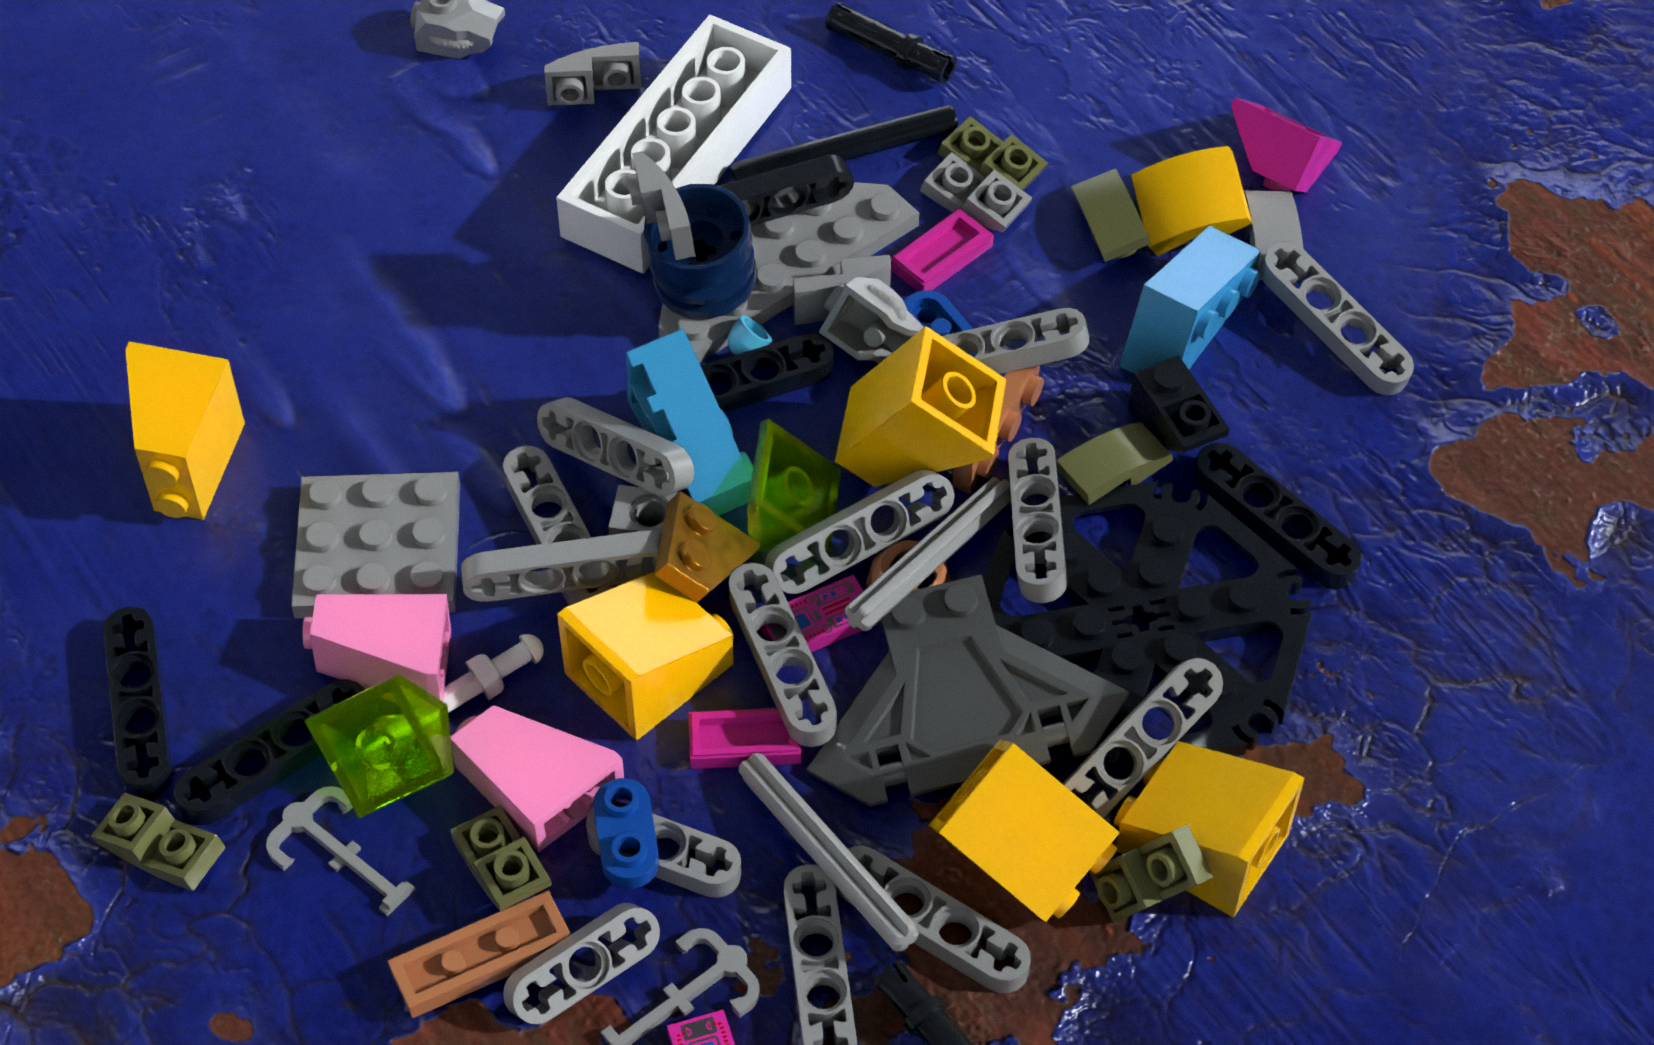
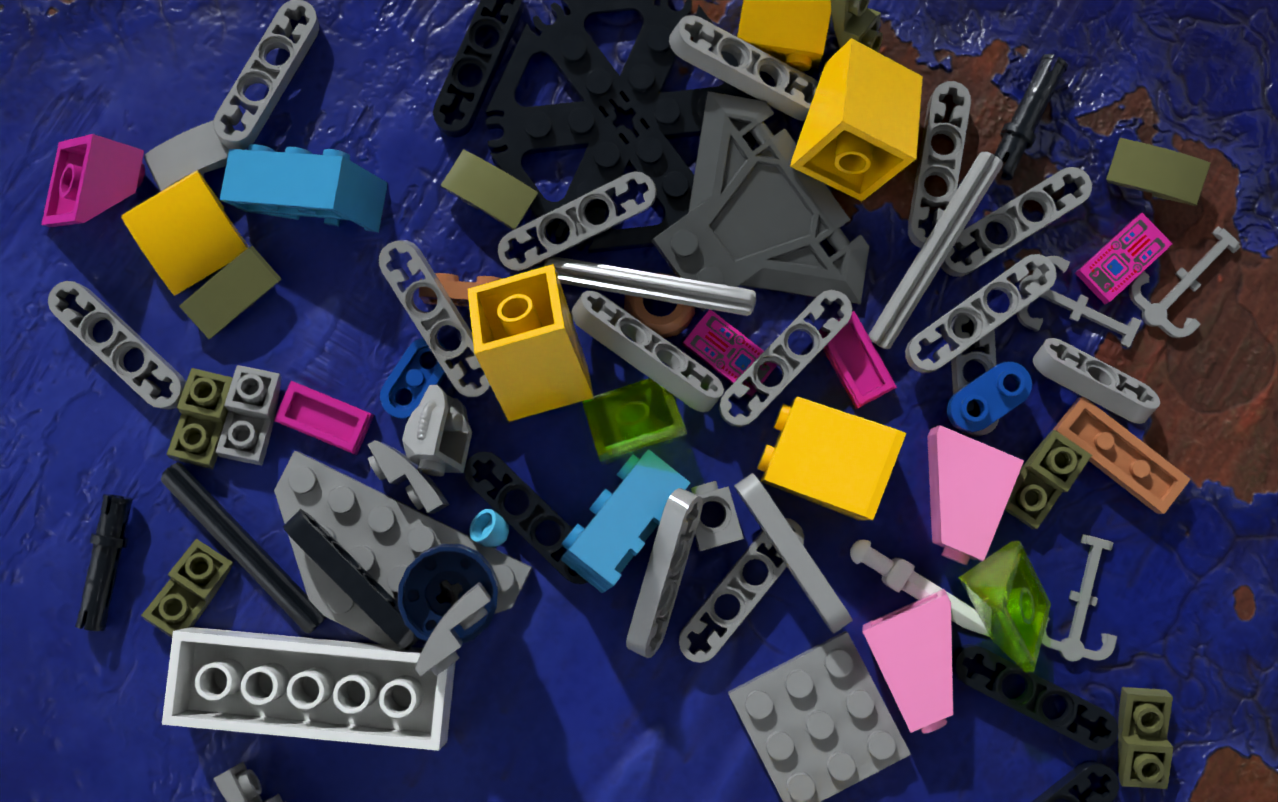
camera: 110 degrees left, 30 degrees up
pearl gold wing [654,491,761,602] -> none
black slope [1128,355,1230,453] -> none
none -> light grey beam [48,281,186,410]
none -> olive slope [141,539,234,638]
none -> light grey beam [905,254,1057,373]

